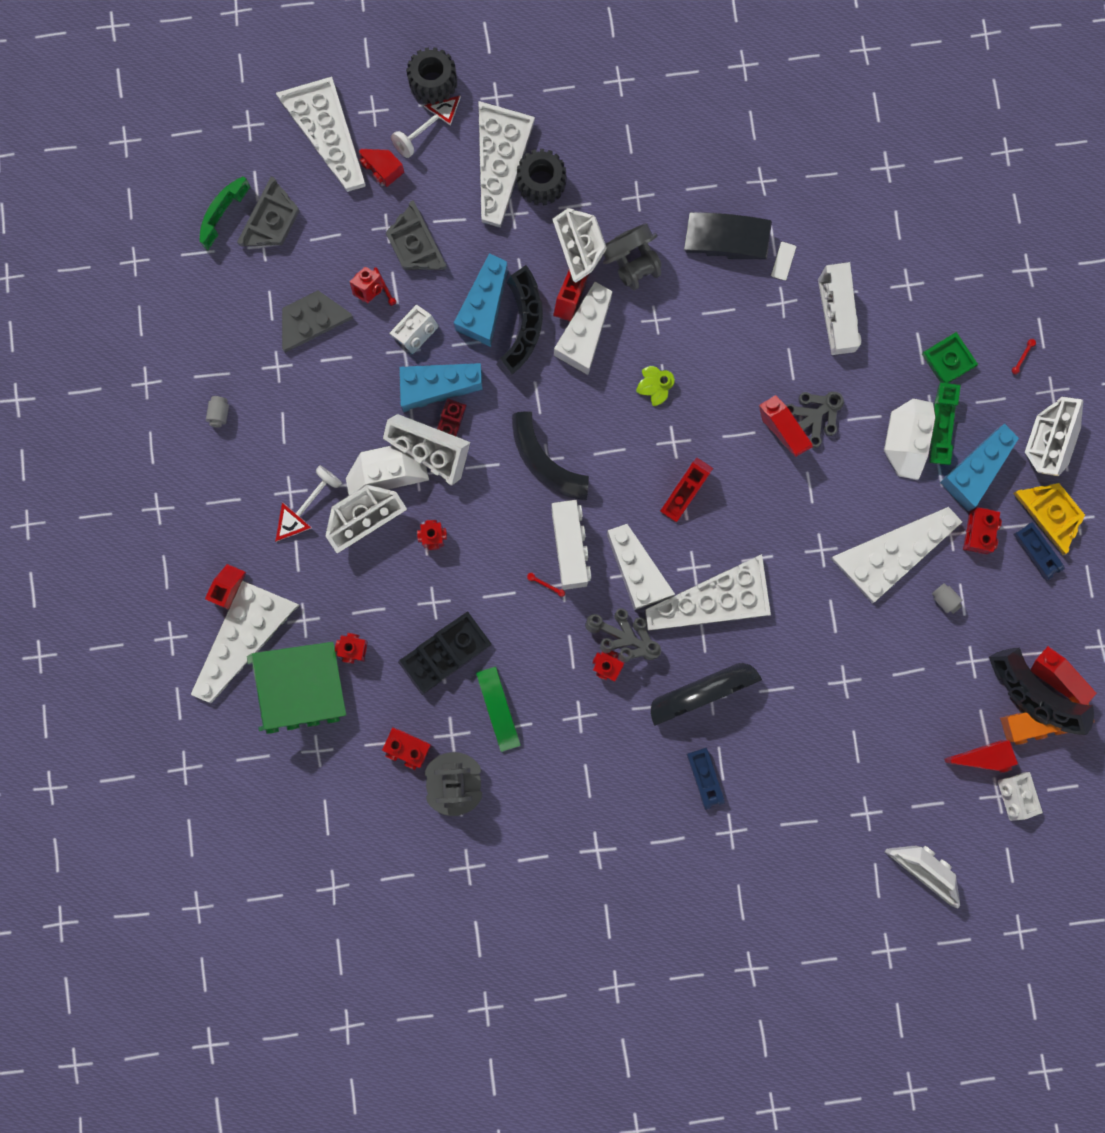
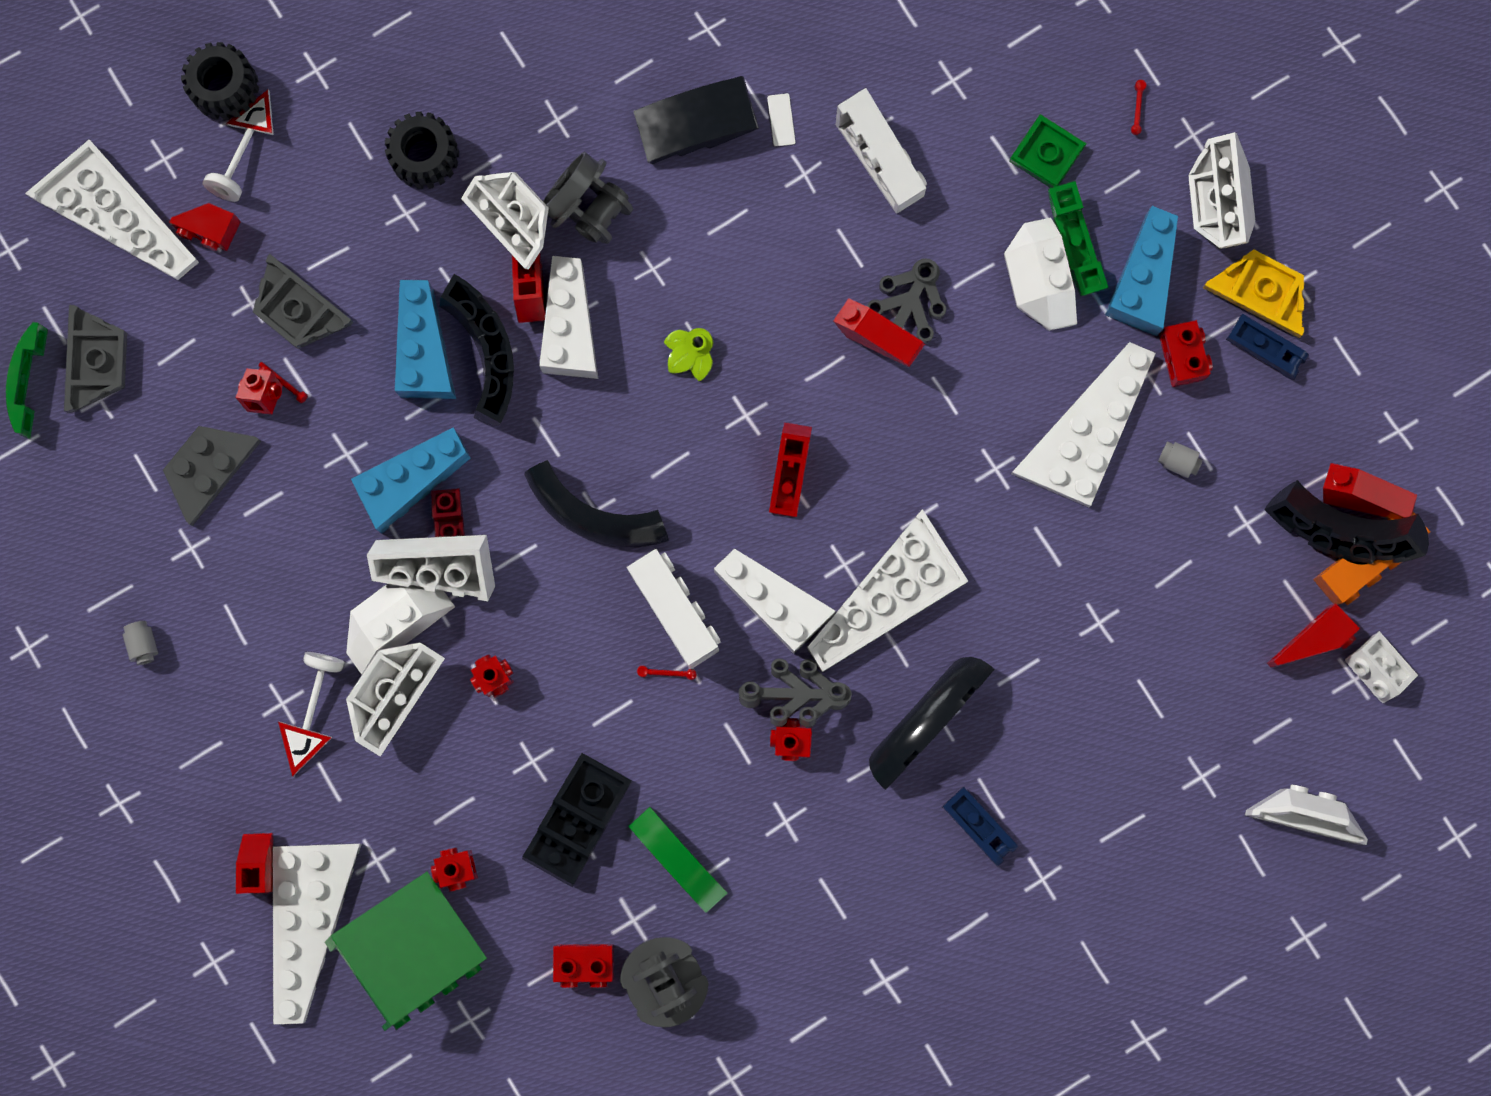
camera: 20 degrees left, 0 degrees up
white bracket [390,305,439,354] -> none
white wing [479,101,535,228] -> none

